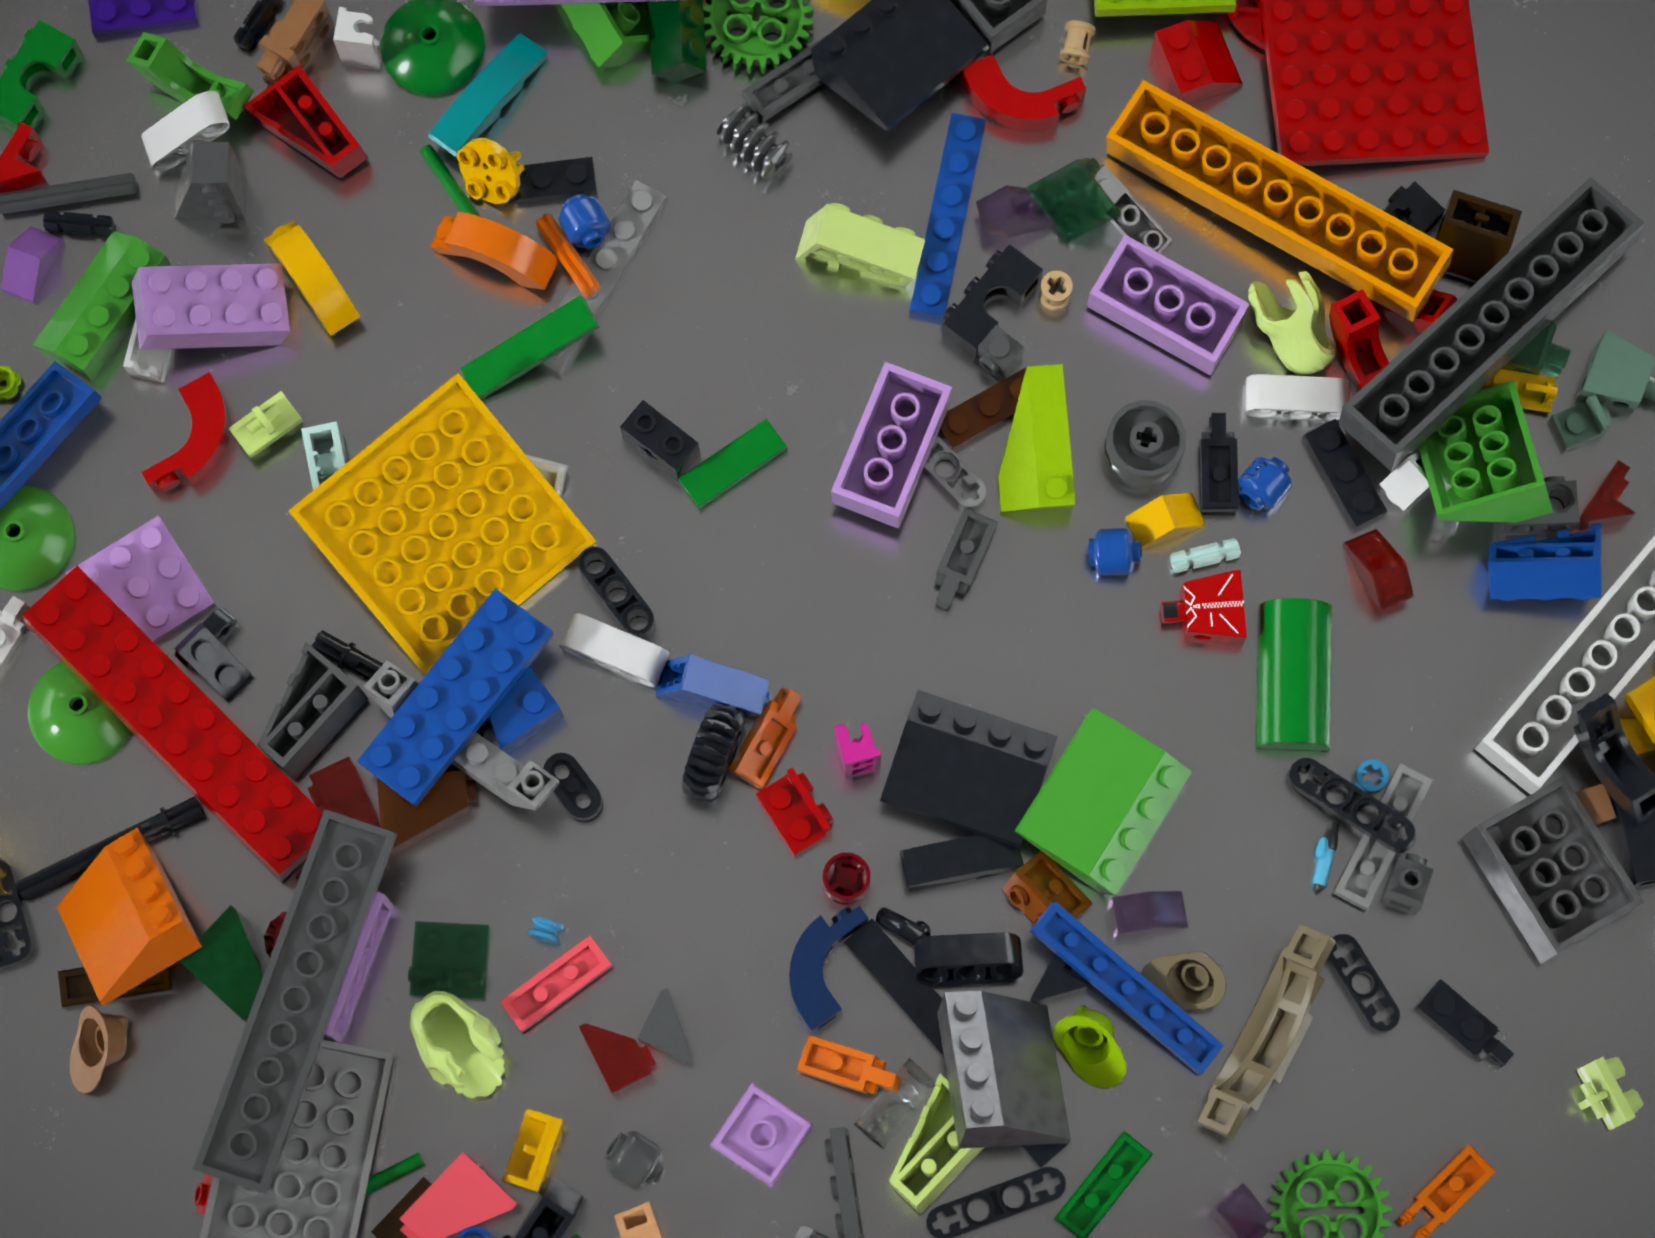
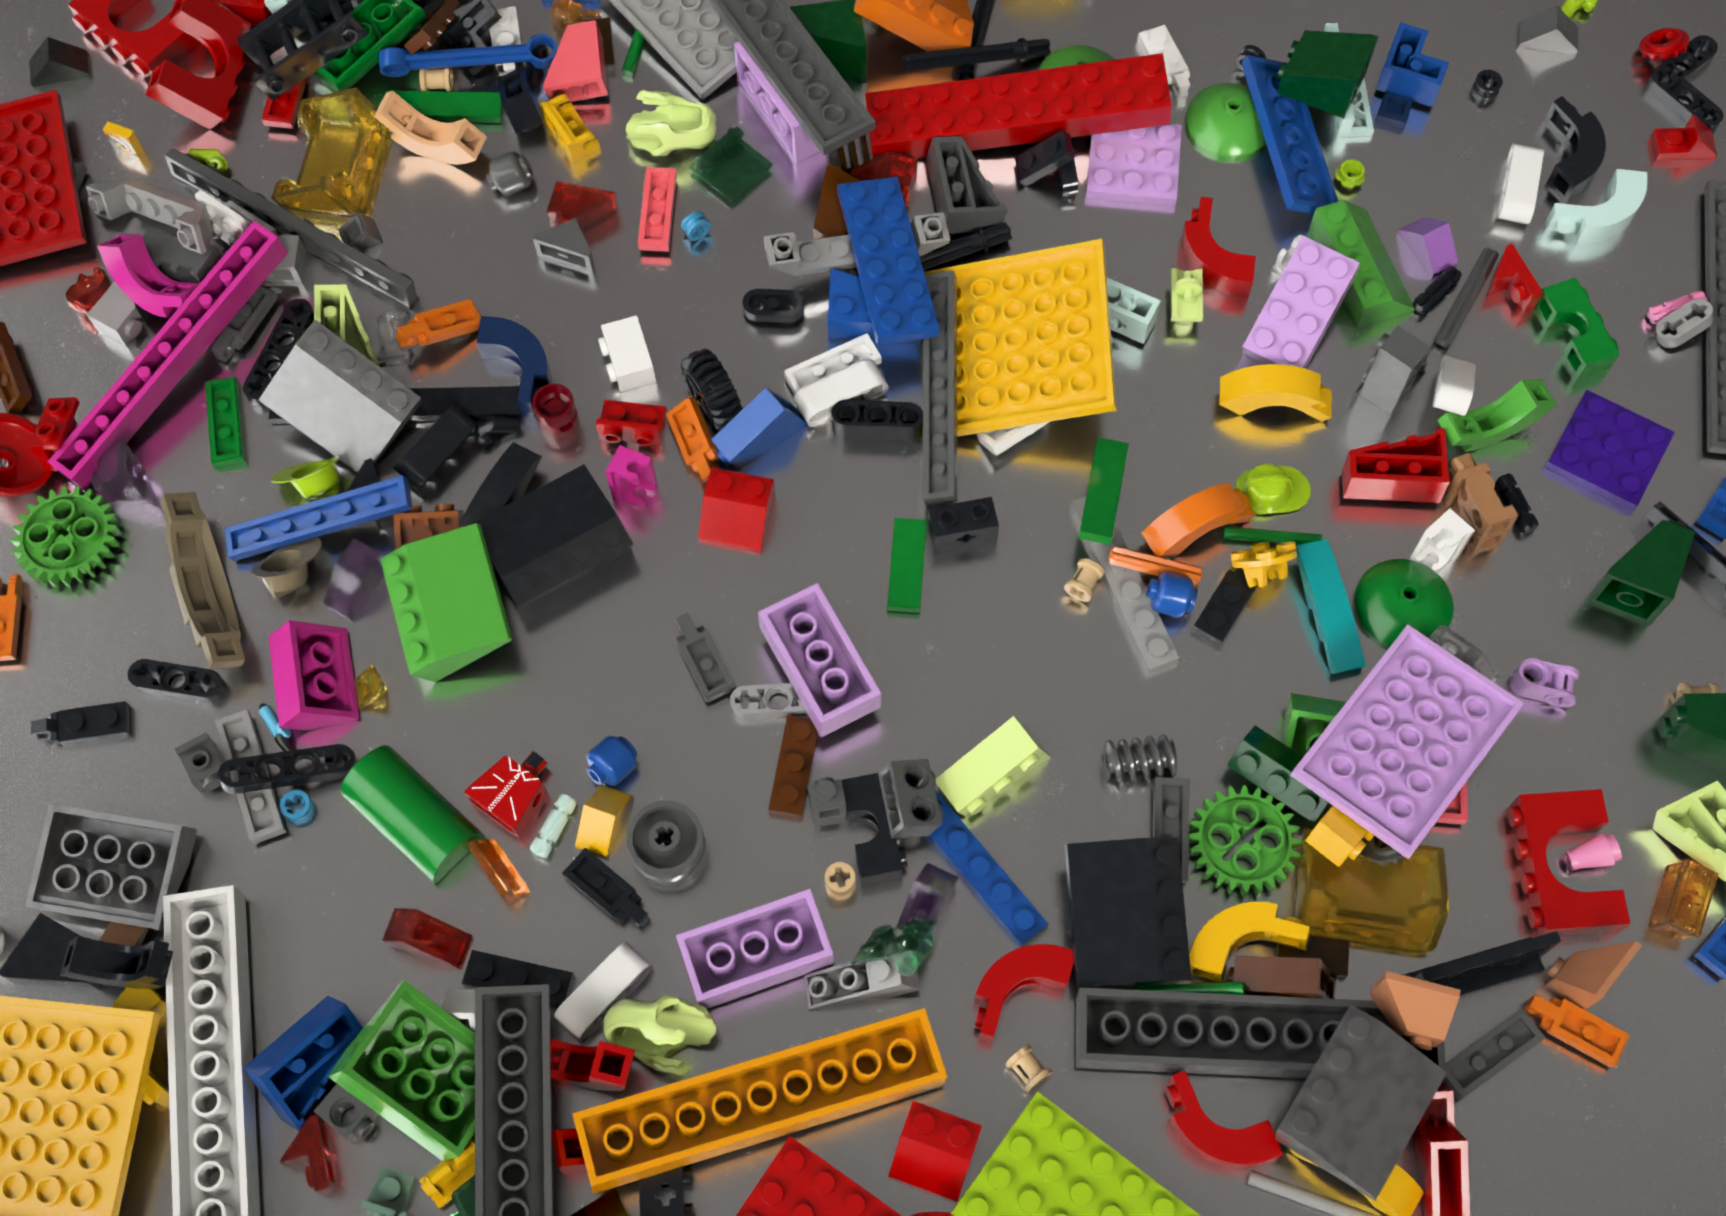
camera: 130 degrees right, 10 degrees down
lavender tile [710,1083,814,1188] -> none
lime wedge [998,364,1075,512] -> none
blue head [1238,457,1292,511] -> none
none -> dark pink slope [268,620,359,731]
none -> clear yellow slope [354,665,387,710]
none -> clear orange slope [468,839,530,907]
none -> white brick [598,315,656,393]
none -> red slope [698,467,776,553]
none -> white plate [784,333,882,395]
none -> dark grey brick [878,759,943,839]
none -> black axle [902,38,1051,71]
none -> dark grey plate [923,270,957,505]
none -> tan bush [1064,558,1105,602]
none -> lime piece [1234,464,1311,515]

